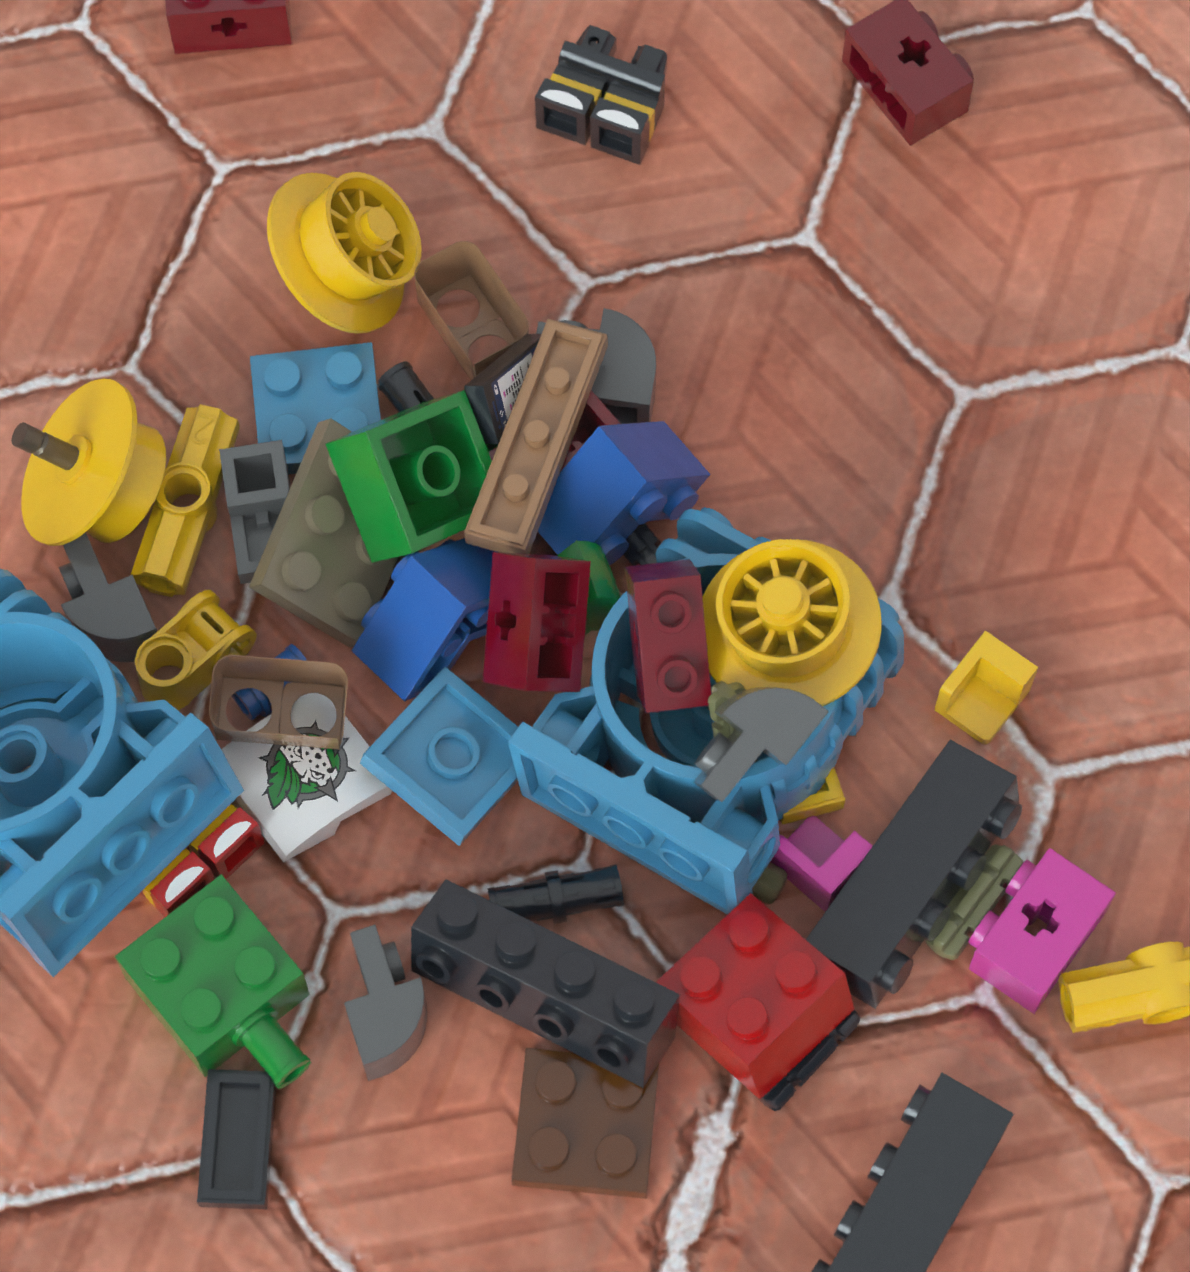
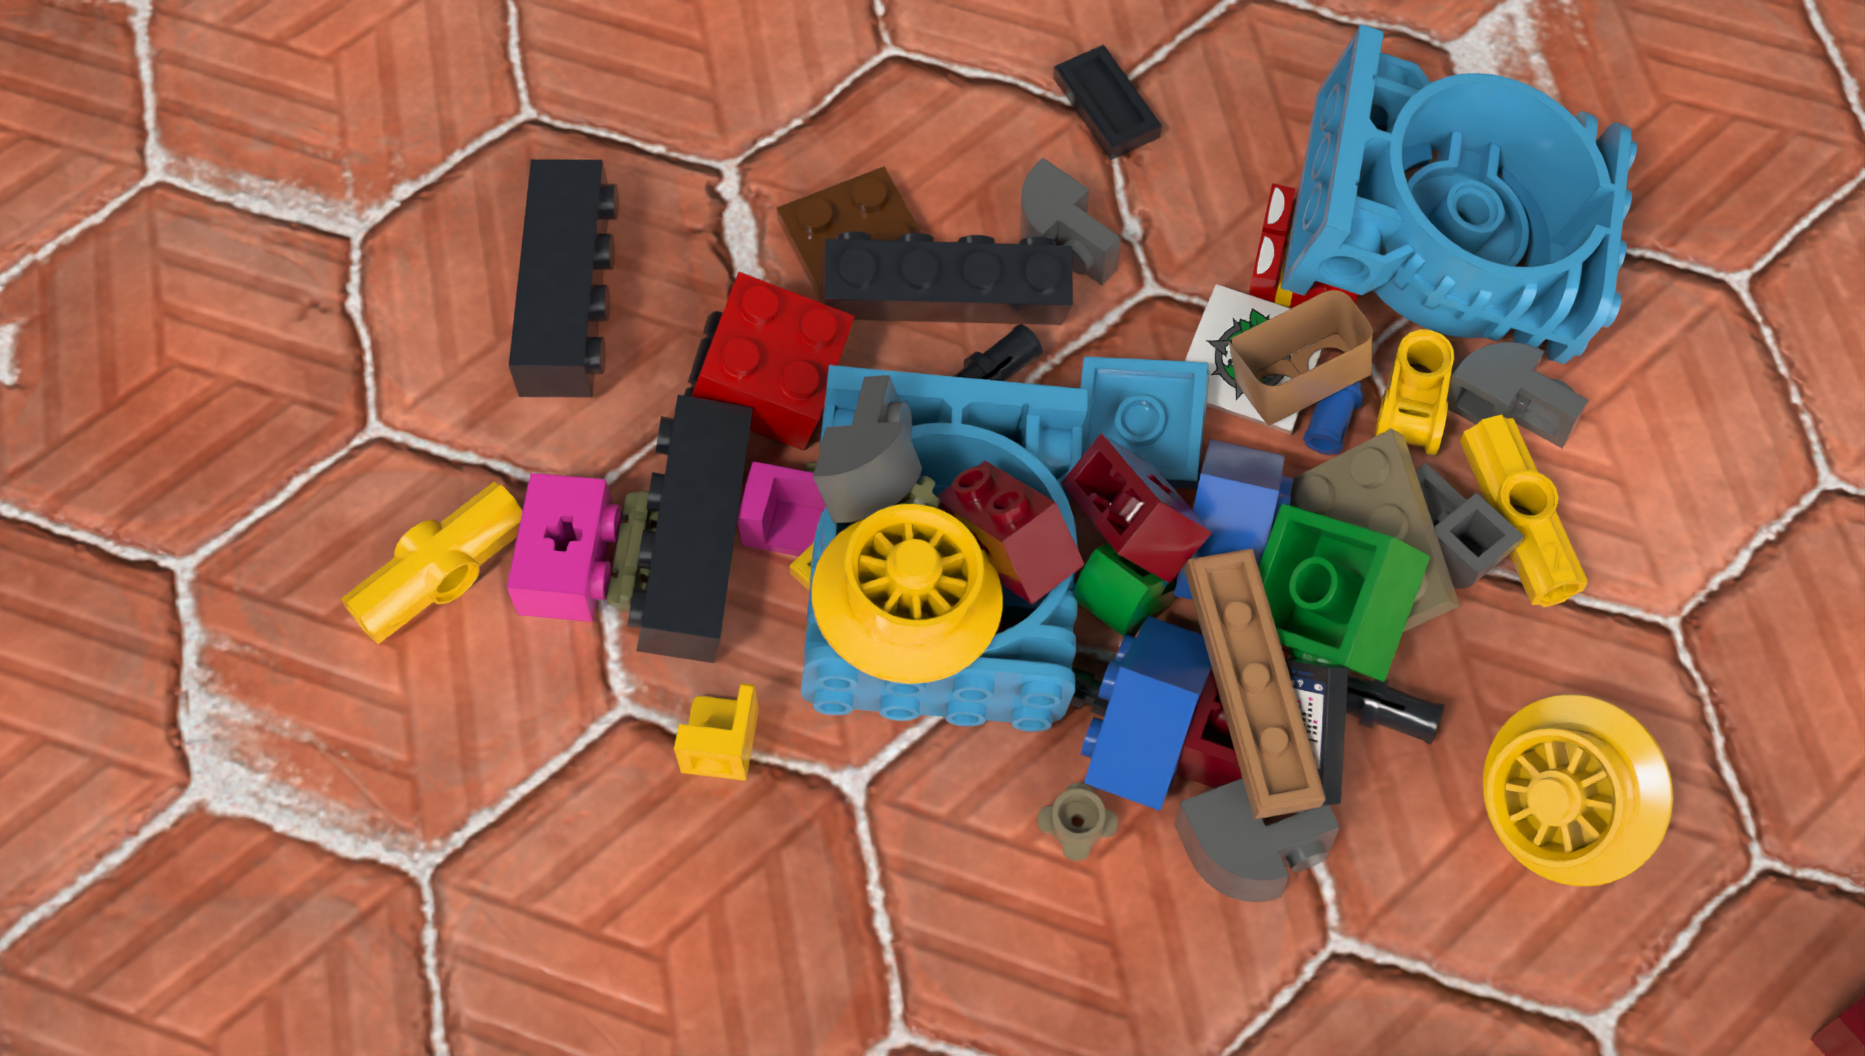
camera: 150 degrees right, 5 degrees down
yellow piece [11,378,166,546] -> none
green brick [114,874,311,1089] -> none
dark azure plate [250,342,381,474] -> none
medium nougat piece [415,241,529,380] -> none
none -> dark tan plate [1037,783,1118,861]

